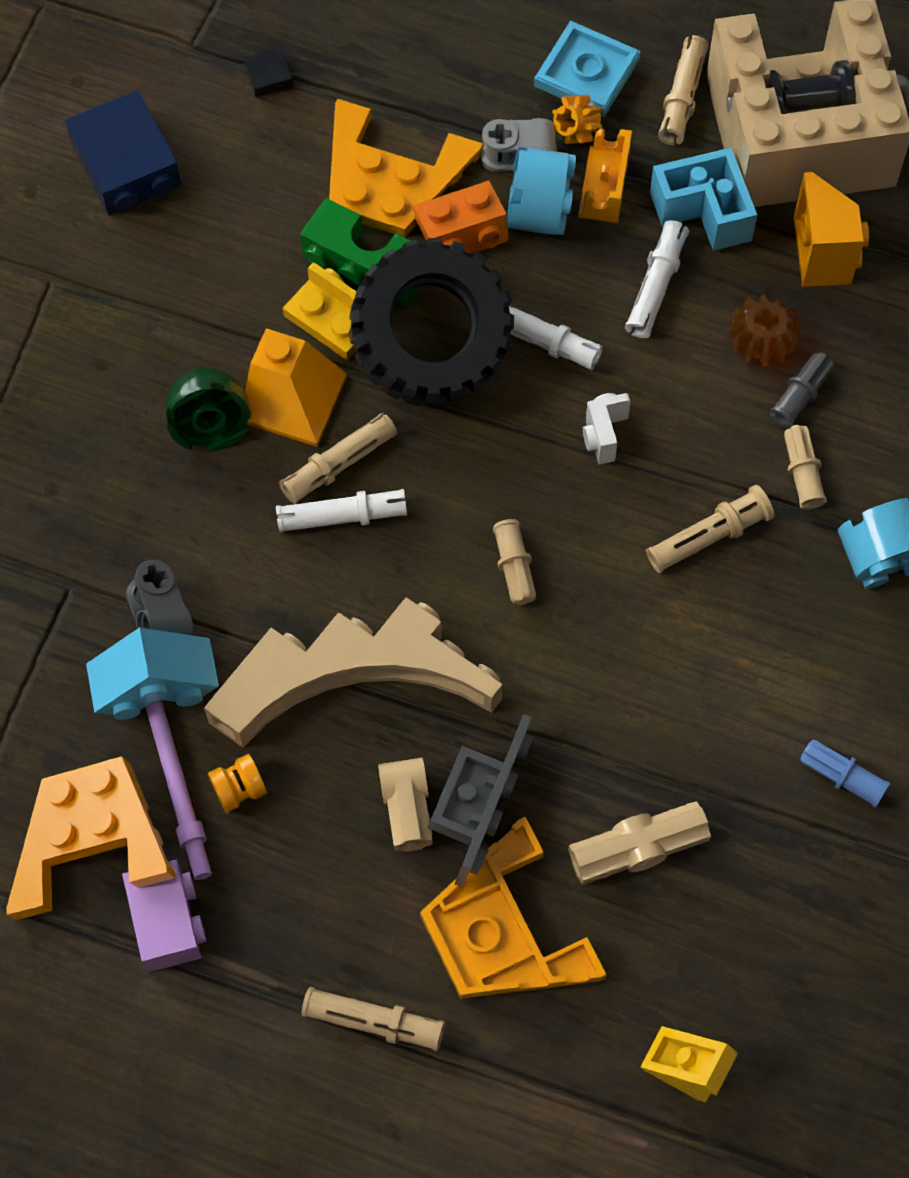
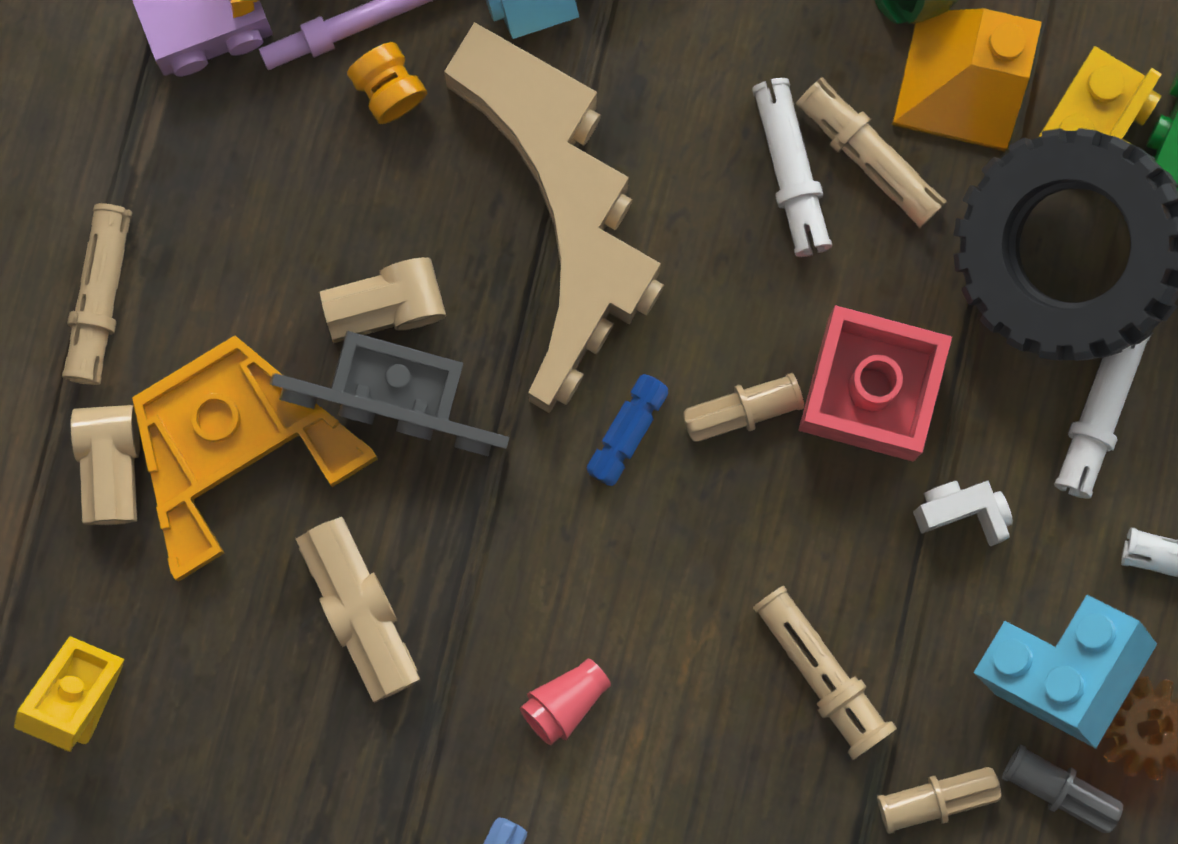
camera: 80 degrees right, 15 degrees up
none -> tan piece [71,405,140,525]
none -> coral cone [520,658,611,745]
none -> blue axle [587,374,668,486]
none -> coral brick [798,305,952,462]
none -> medium azure brick [974,595,1157,748]

